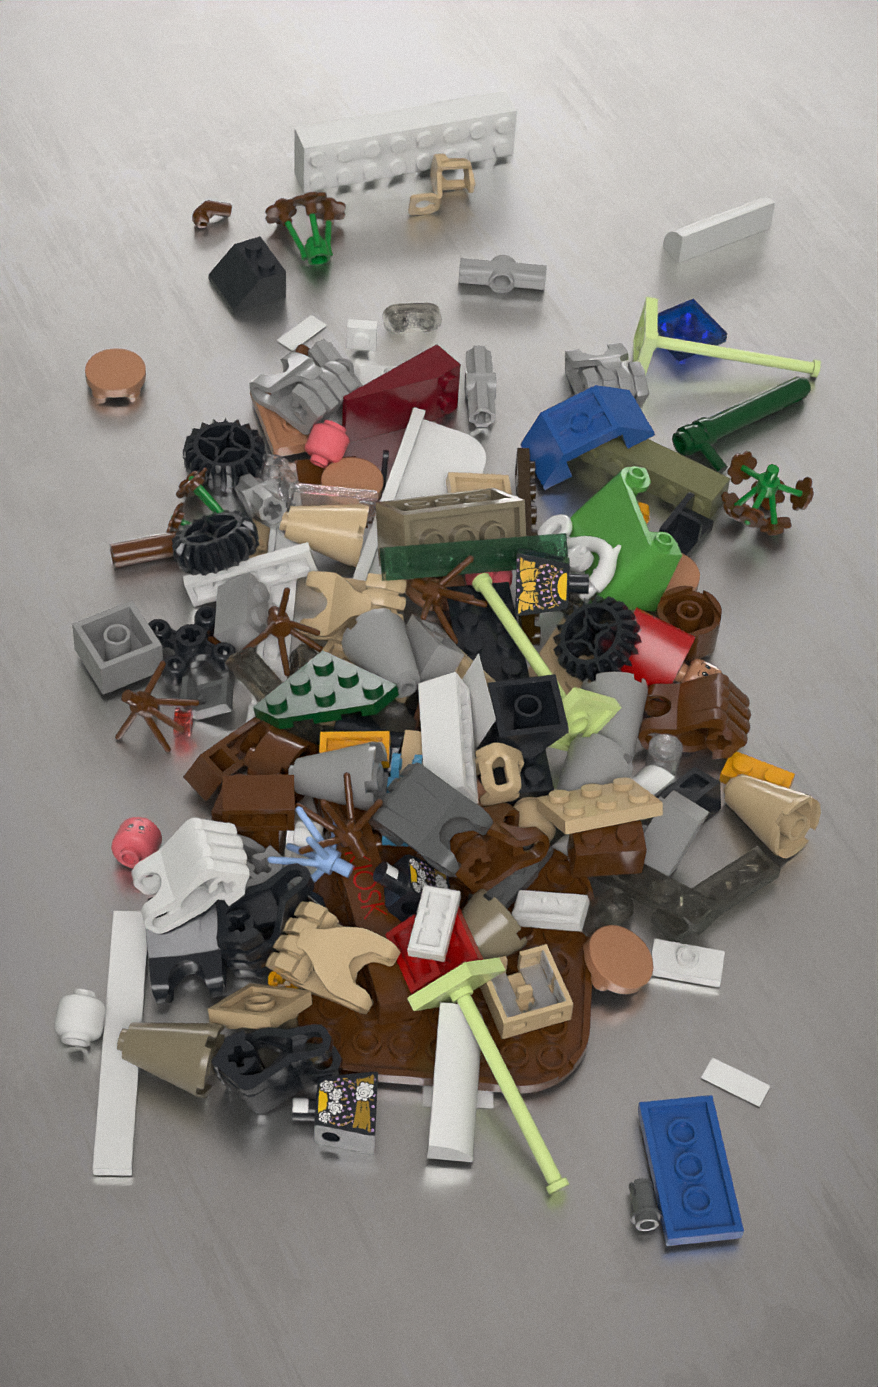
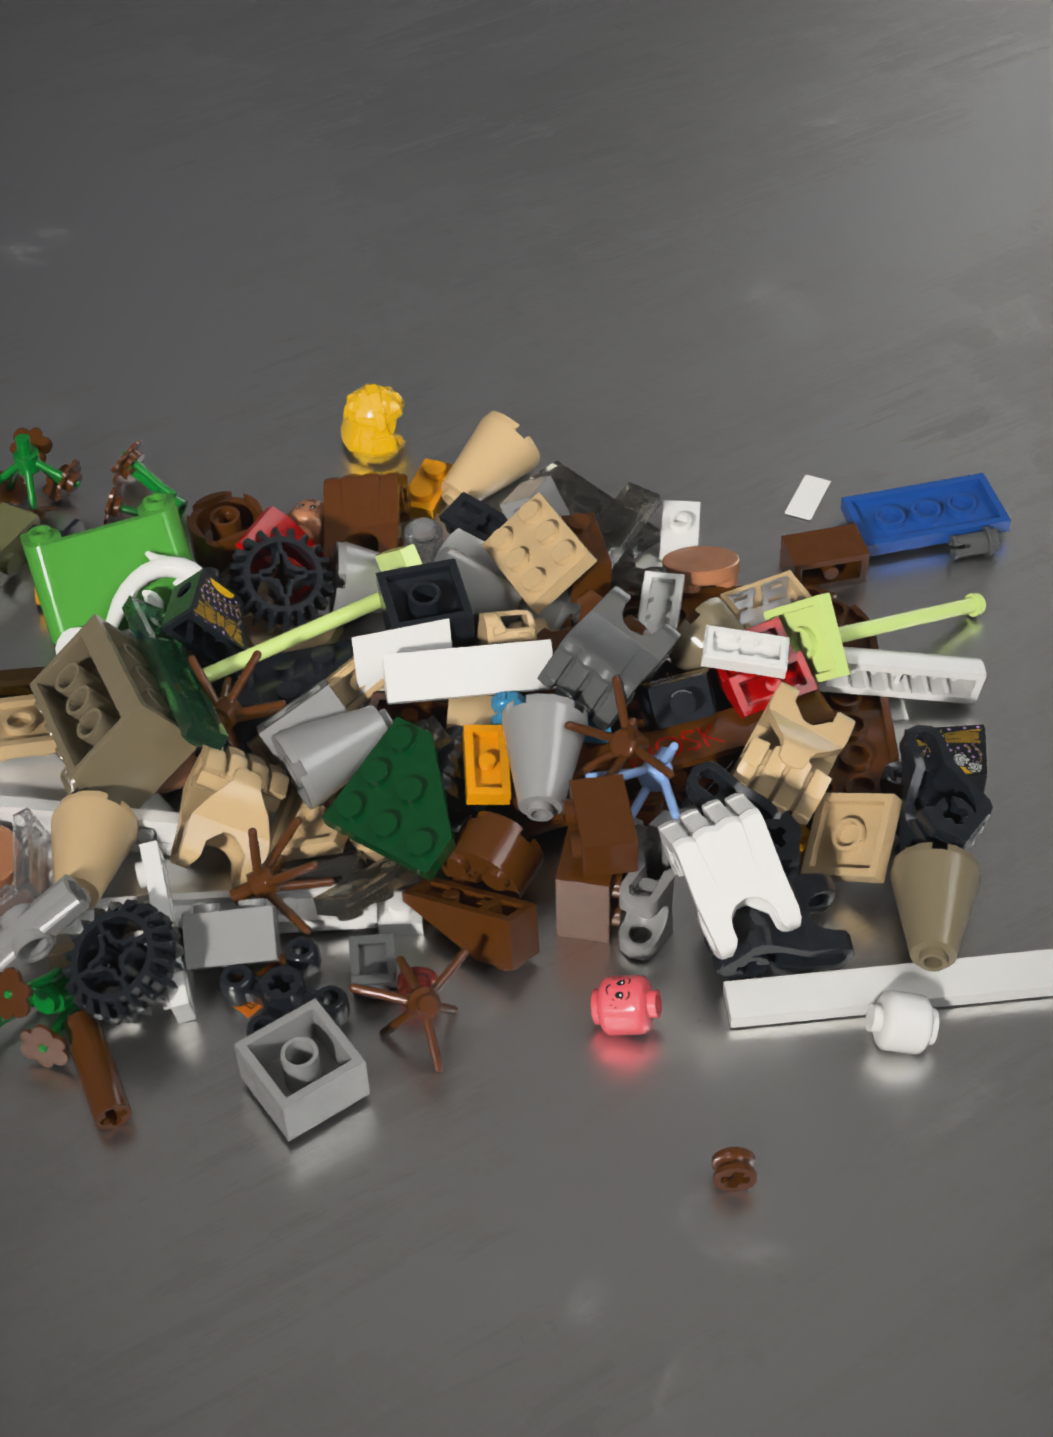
camera: 90 degrees left, 5 degrees down
none -> plant [104,440,188,525]
none -> yellow helmet [341,383,407,458]
none -> reddish brown brick [779,523,870,589]

